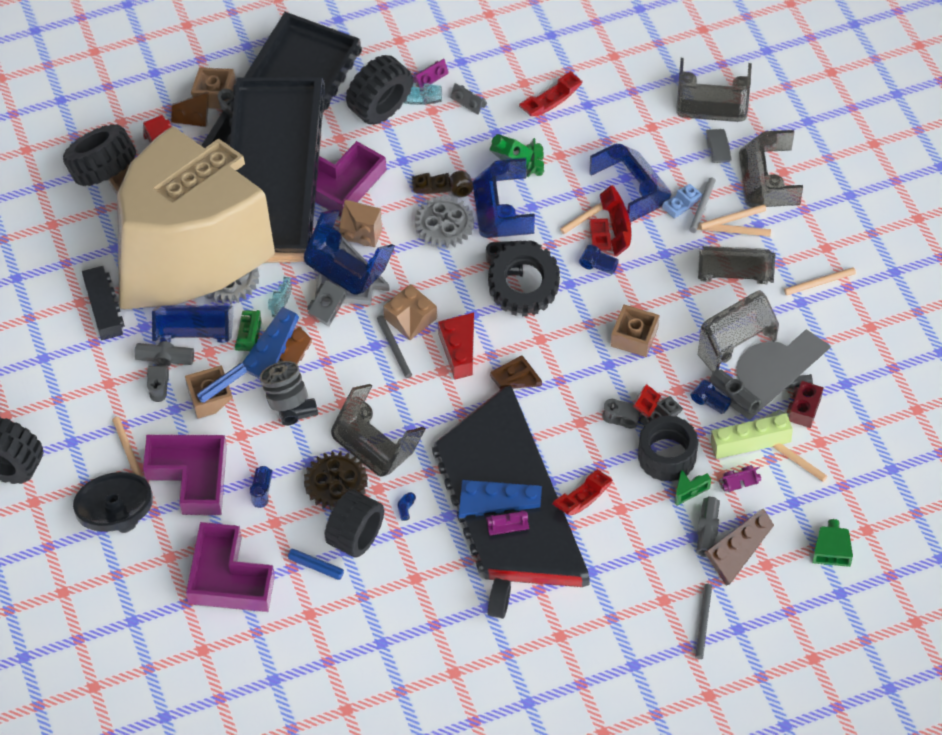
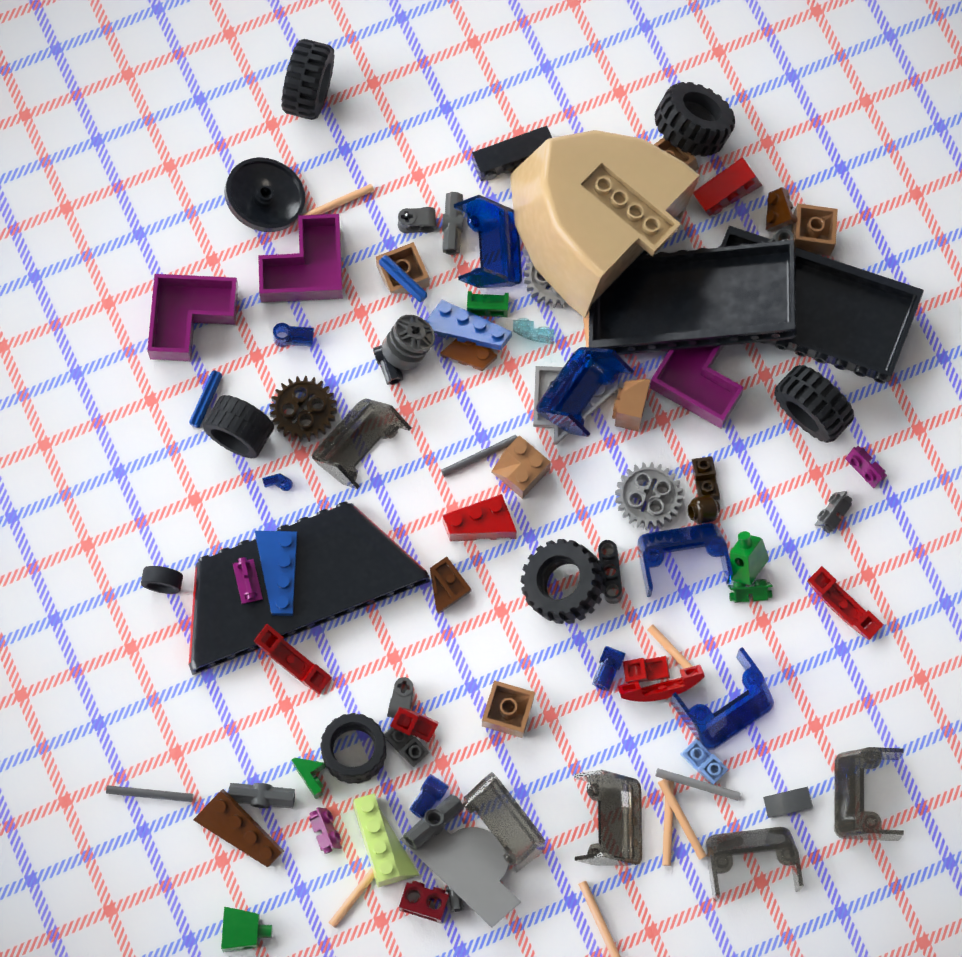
camera: 85 degrees right, 15 degrees up
dark grey brick [307,280,348,327] -> none
clear light blue slope [404,84,442,105] -> none

